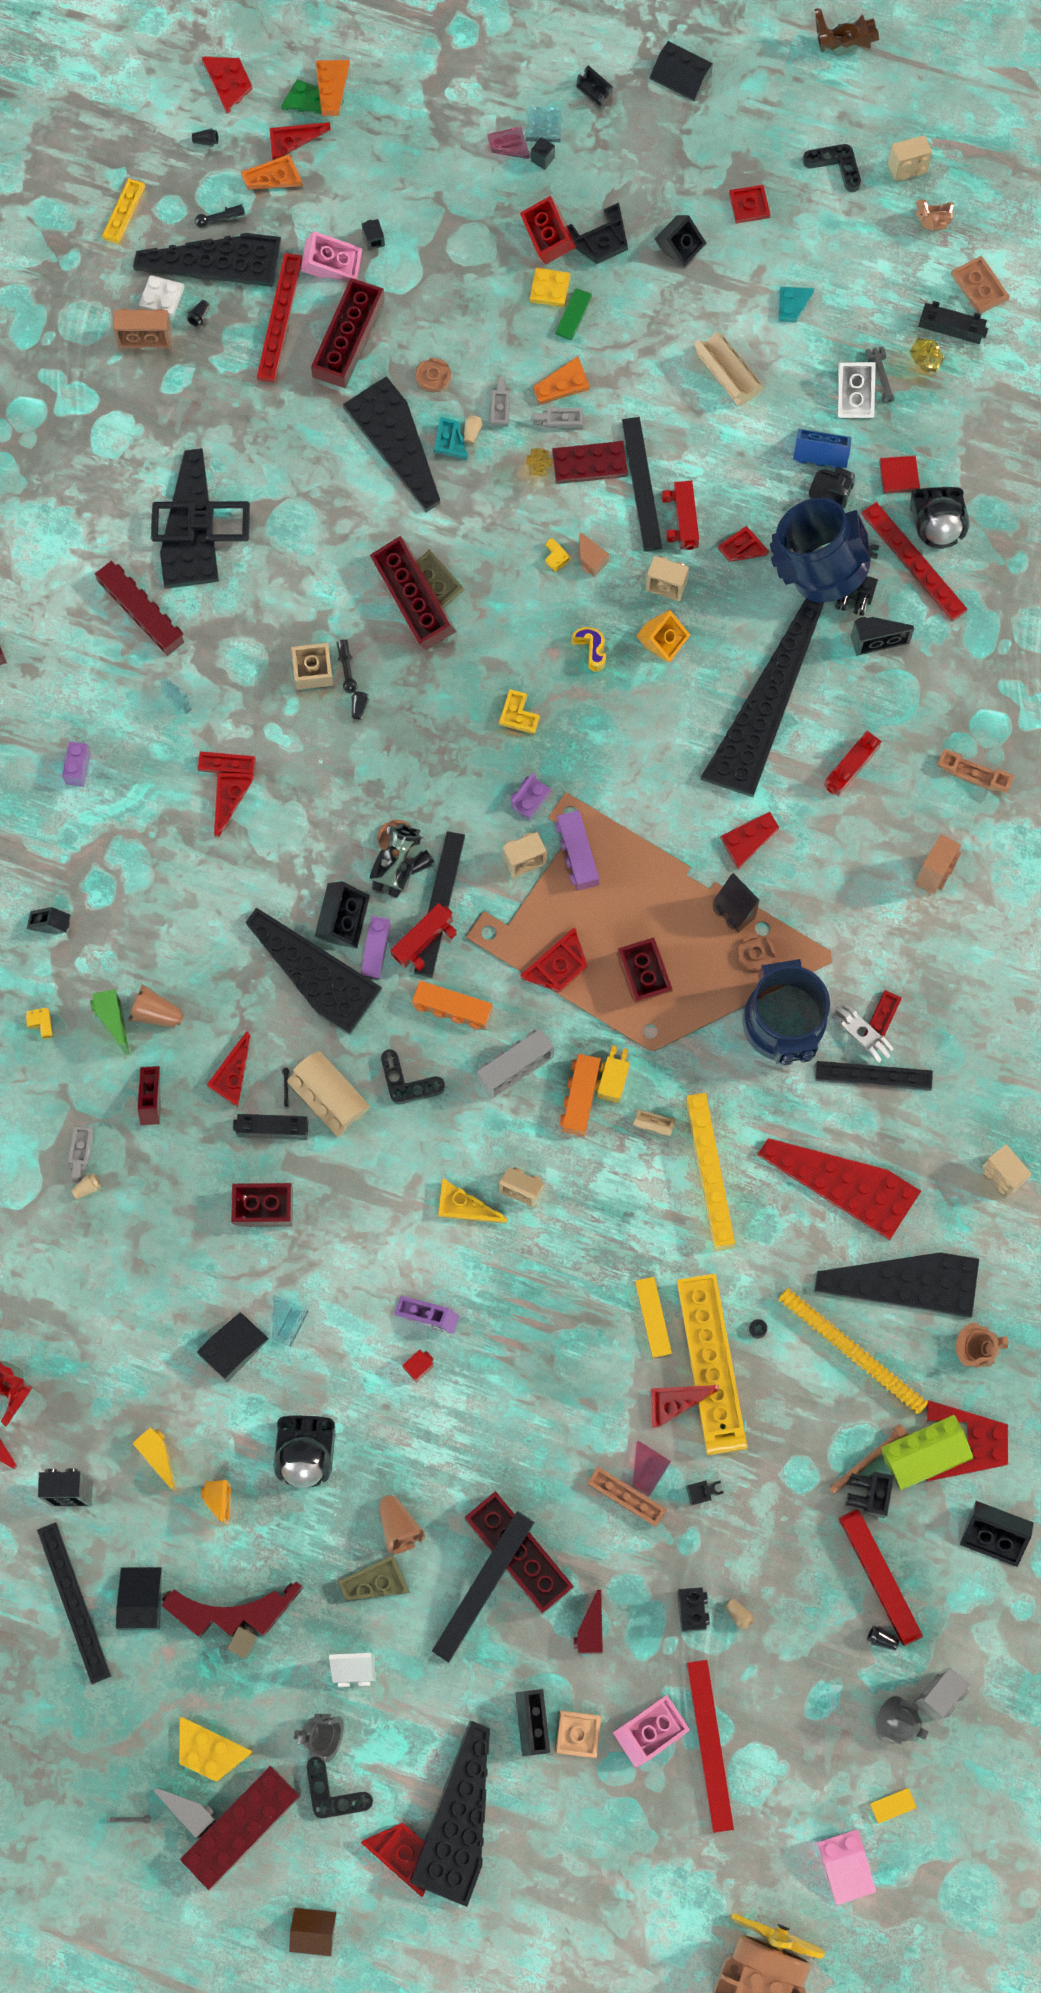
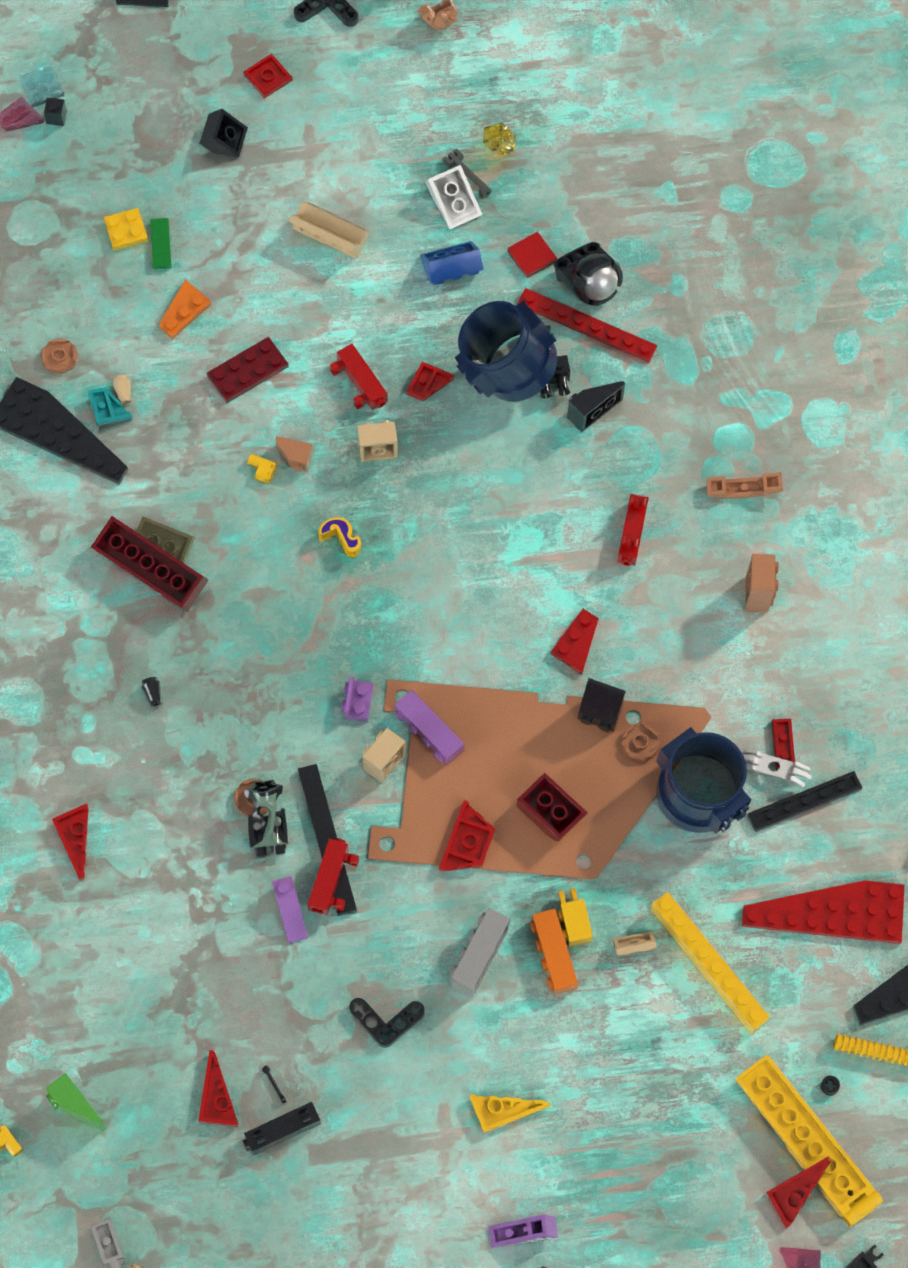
camera: 30 degrees left, 5 degrees down
nougat cone [128,984,184,1028] -> none
dark red slope [137,1066,161,1125] -> none
red plate [197,751,256,774] -> none
dark red brick [231,1183,293,1227] -> none
black wing [246,907,382,1035] -> none
tan brick [287,1051,371,1137] -> none
tan brick [291,643,334,690] -> none
black slope [315,881,370,948] -> none
black pin [336,640,358,693] -> none
black cone [406,849,435,875] -> none
orange brick [412,981,493,1030] -> none
light grey hinge [490,378,510,427] -> none
yellow plate [499,689,540,734] -> none
tan slope [499,1167,544,1208] -> none
red brick [520,196,576,265] -> none
clear yellow brick [526,448,552,477] -> none
light grey hinge [533,408,583,428] -> none
black wing [567,202,628,264] -> none
black hinge [576,65,613,108] -> none
black tile [622,417,662,551] -> none
yellow tile [635,1277,672,1359] -> none
light orange slope [636,610,690,663] -> none
black wing [700,599,825,797] -> none
teal wing [779,287,814,322] -> none
black piece [808,468,856,509] -> none
black brick [918,301,988,344] -> none
nougat tile [951,256,1010,314] -> none

